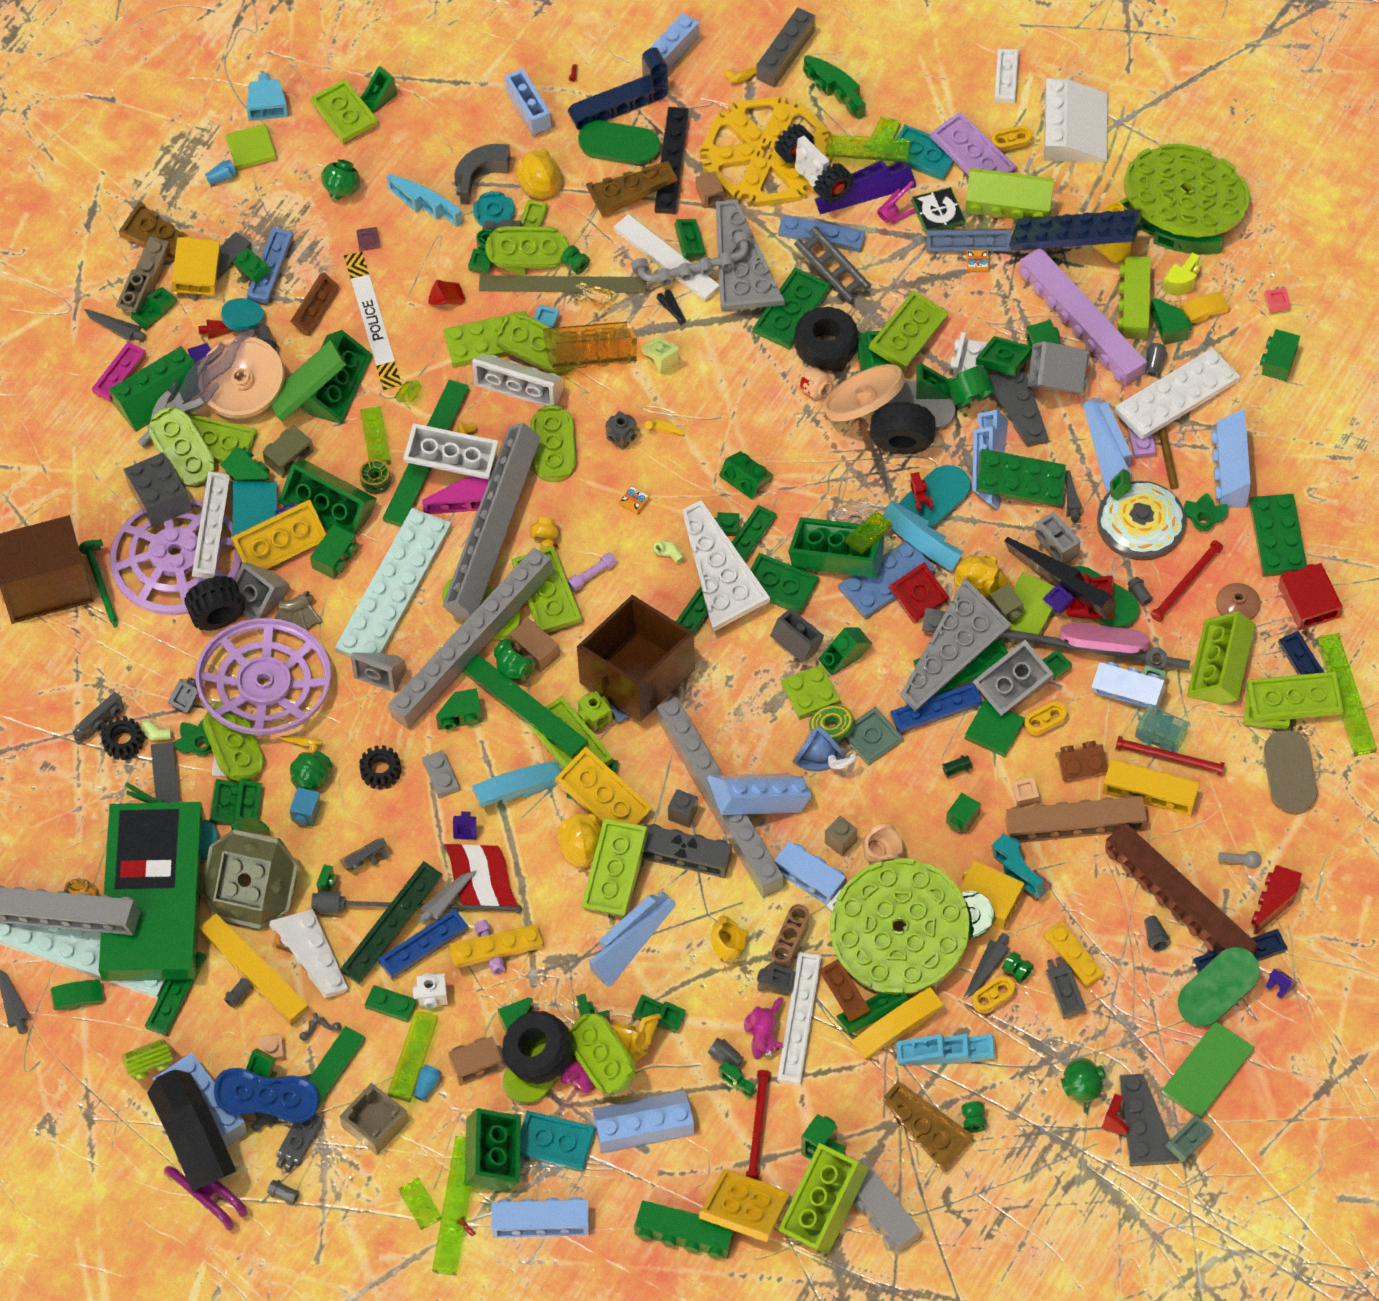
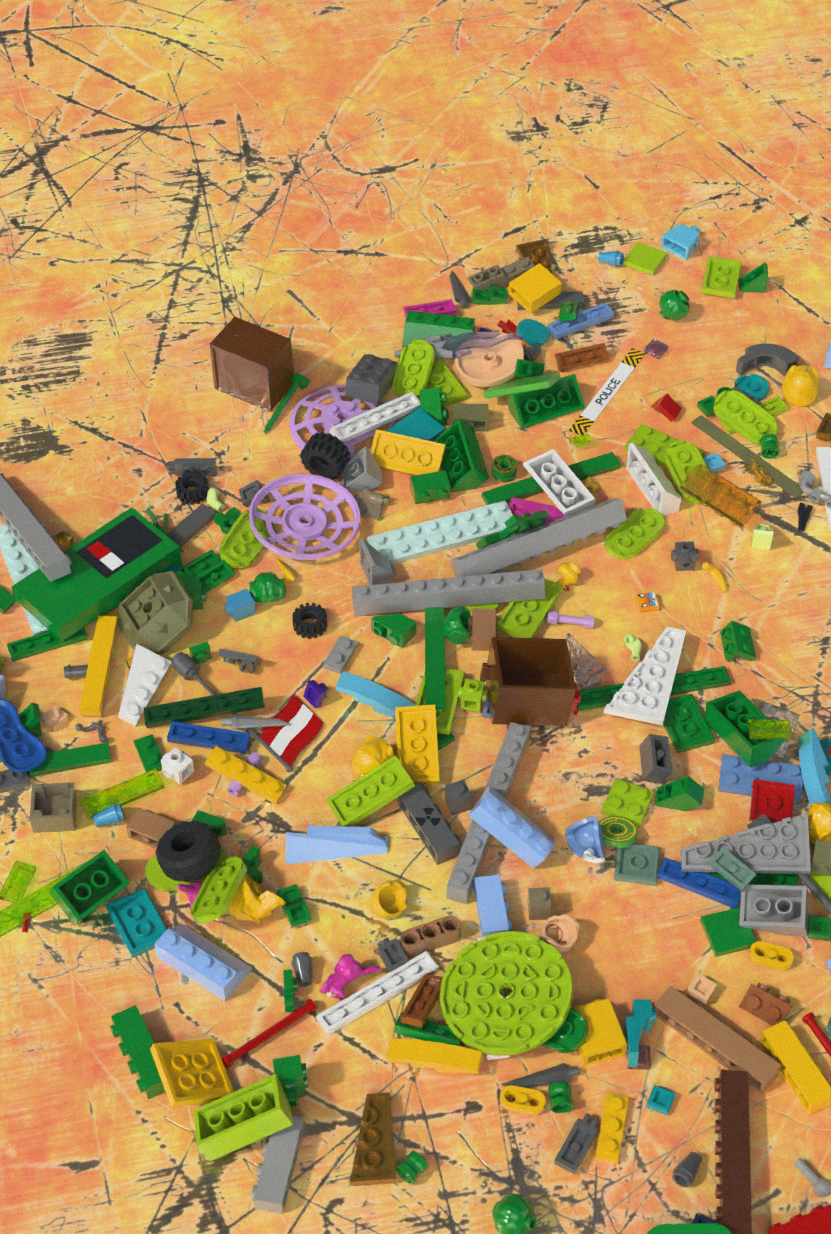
camera: 45 degrees right, 10 degrees down
clear neon green plate [360,406,391,465] -> none
medium azure slope [386,174,463,227] -> none
light blue brick [492,1197,589,1238] -> none
green plate [714,512,739,536] -> none
medium azure slope [896,1034,996,1065] -> none
dark green pin [942,755,972,777] -> none
green brick [946,792,981,834] -> none
none -> green wing [476,510,549,549]
none -> green slope [514,359,545,378]
none -> clear slope [564,633,607,690]
none -> teal tile [646,1085,676,1116]
none -> sand green plate [708,847,756,892]

